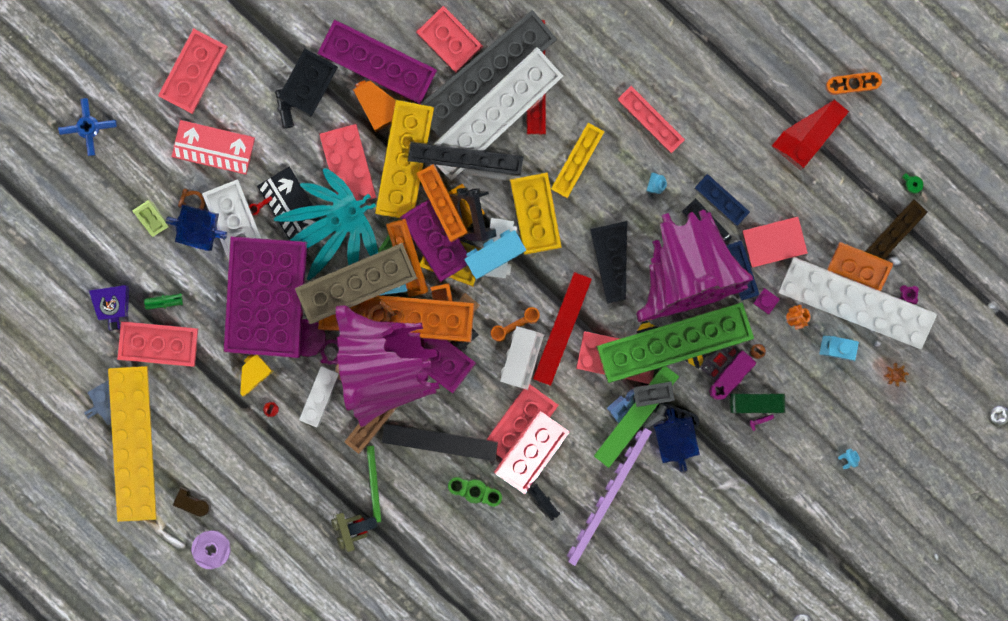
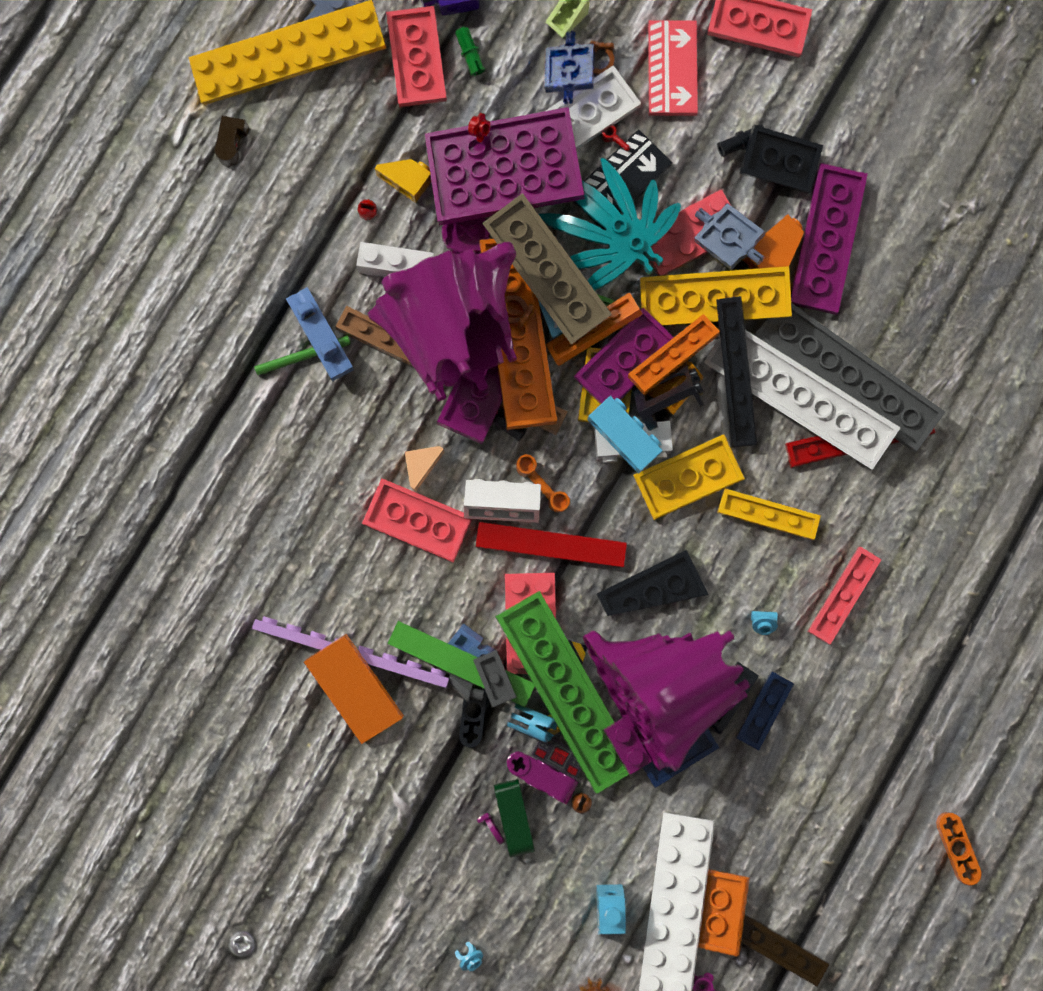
camera: 75 degrees right, 5 degrees down
lavender plate [191,530,231,569] -> none
olive plate [331,512,378,552] -> none
black tile [382,423,498,461] -> none
coral tile [416,6,483,73] -> none
orange panel [430,283,453,301] -> none
bright green piece [448,477,502,507] -> none
tile [494,410,569,494] -> none
black pin [527,483,560,521] -> none
clear blue plate [654,408,700,472] -> none
coral tile [742,217,808,268] -> none
magenta plate [753,288,780,315] -> none
red wedge [771,99,849,170] -> none
orange gear [786,305,810,330] -> none
green piece [902,173,924,194] -> none
none -> medium blue hinge [286,287,354,382]
none -> orange tile [304,634,404,744]
none -> light nougat slope [405,446,445,492]
none -> red plate [468,113,490,143]
none -> medium azure arm [507,703,557,743]
none -> magenta plate [603,717,652,775]
none -> sand blue plate [694,203,765,271]

